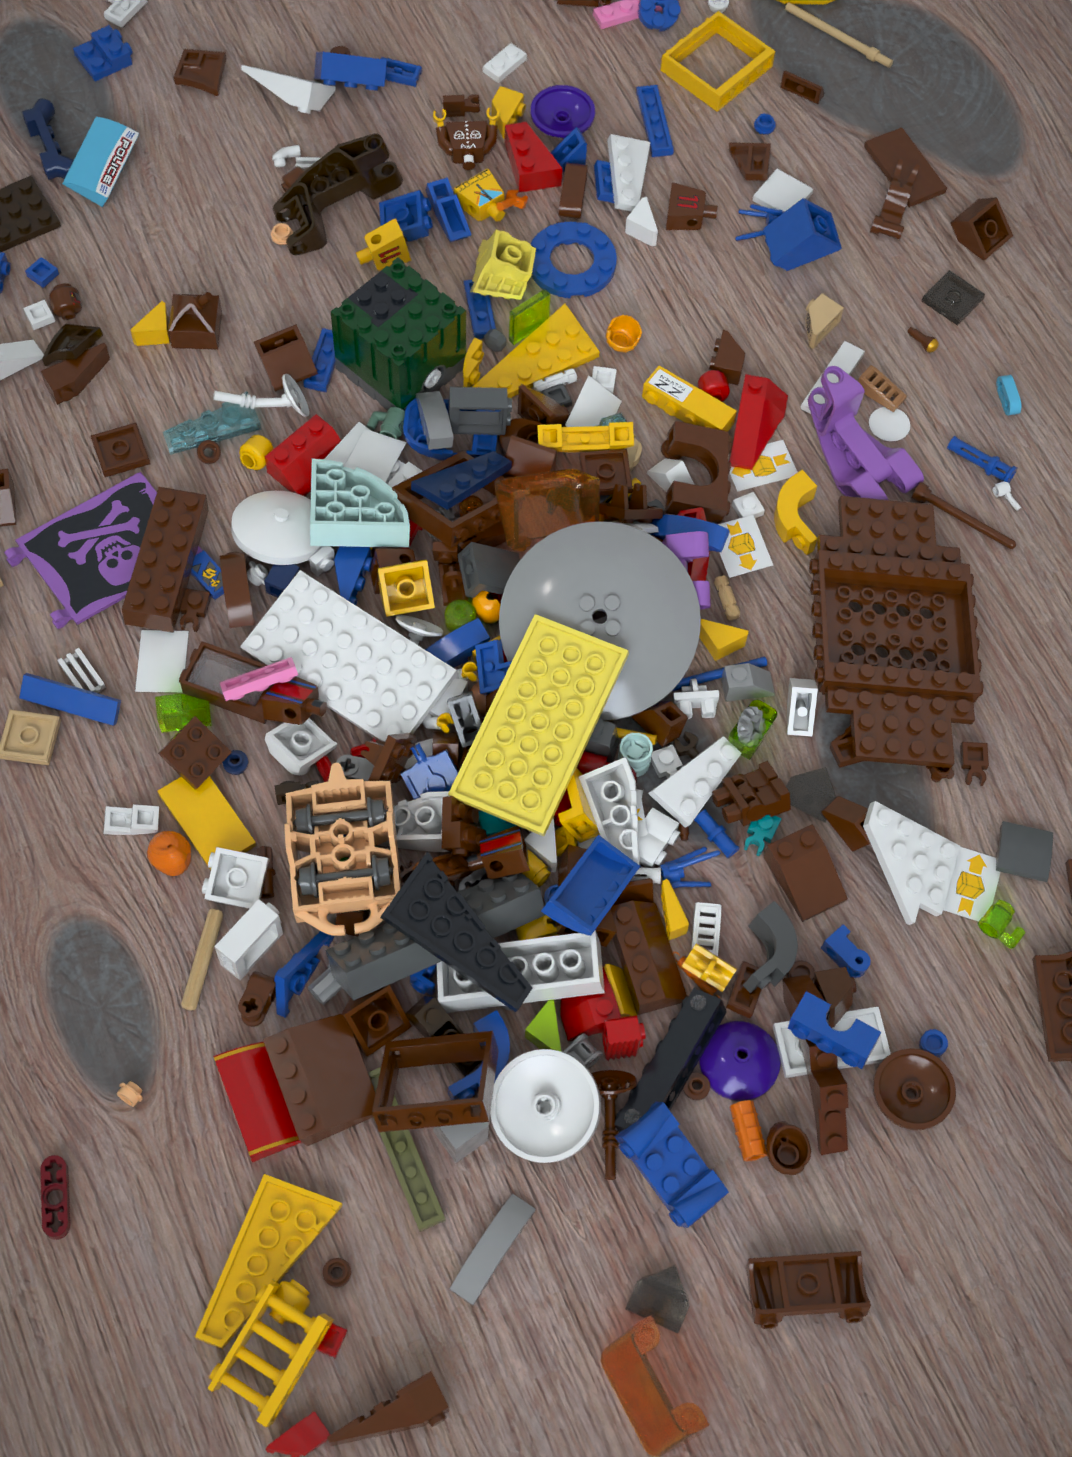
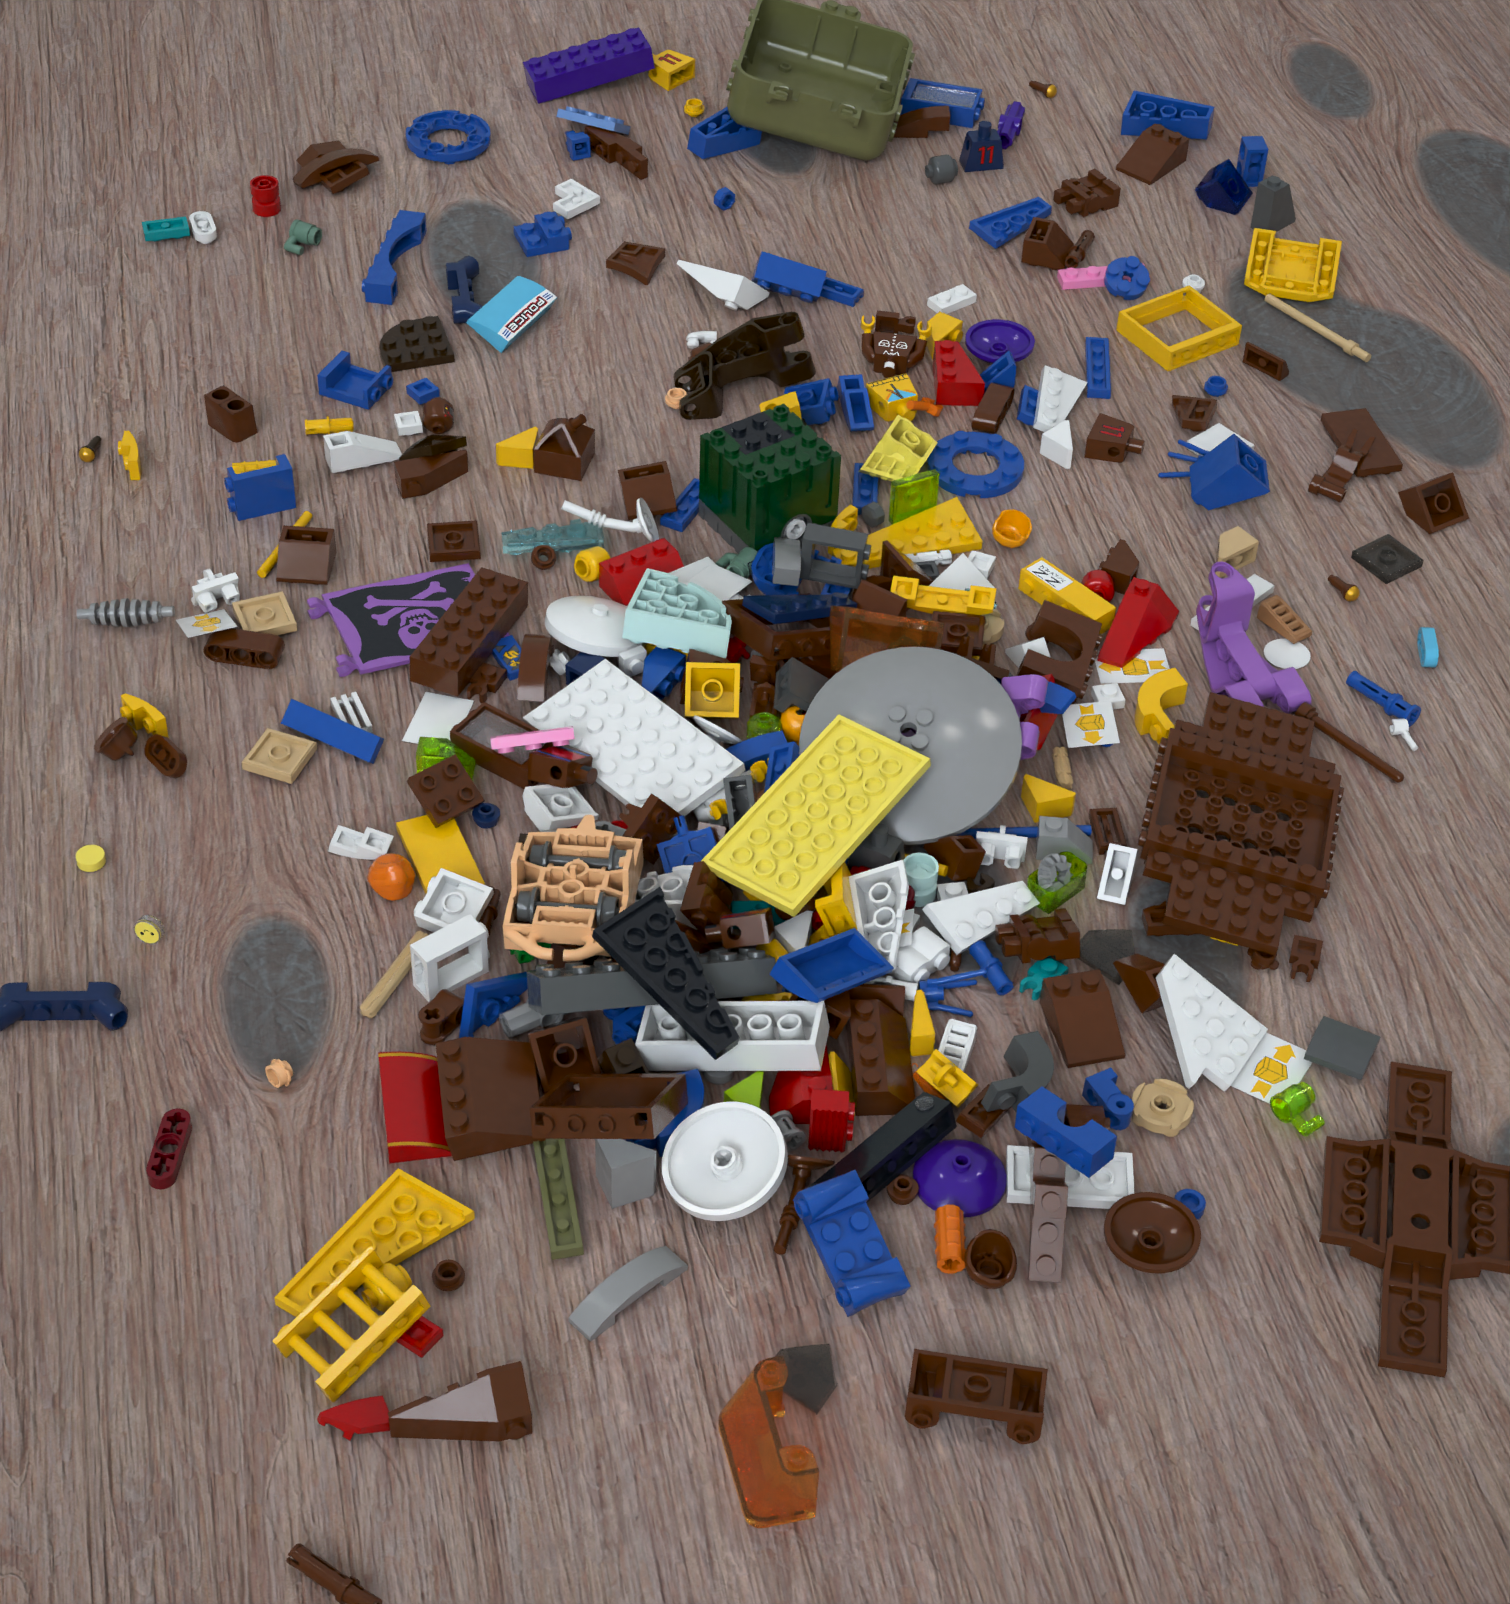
camera: 15 degrees right, 20 degrees down
none -> reddish brown tile [1089,808,1128,855]
none -> tan plate [1132,1079,1194,1137]

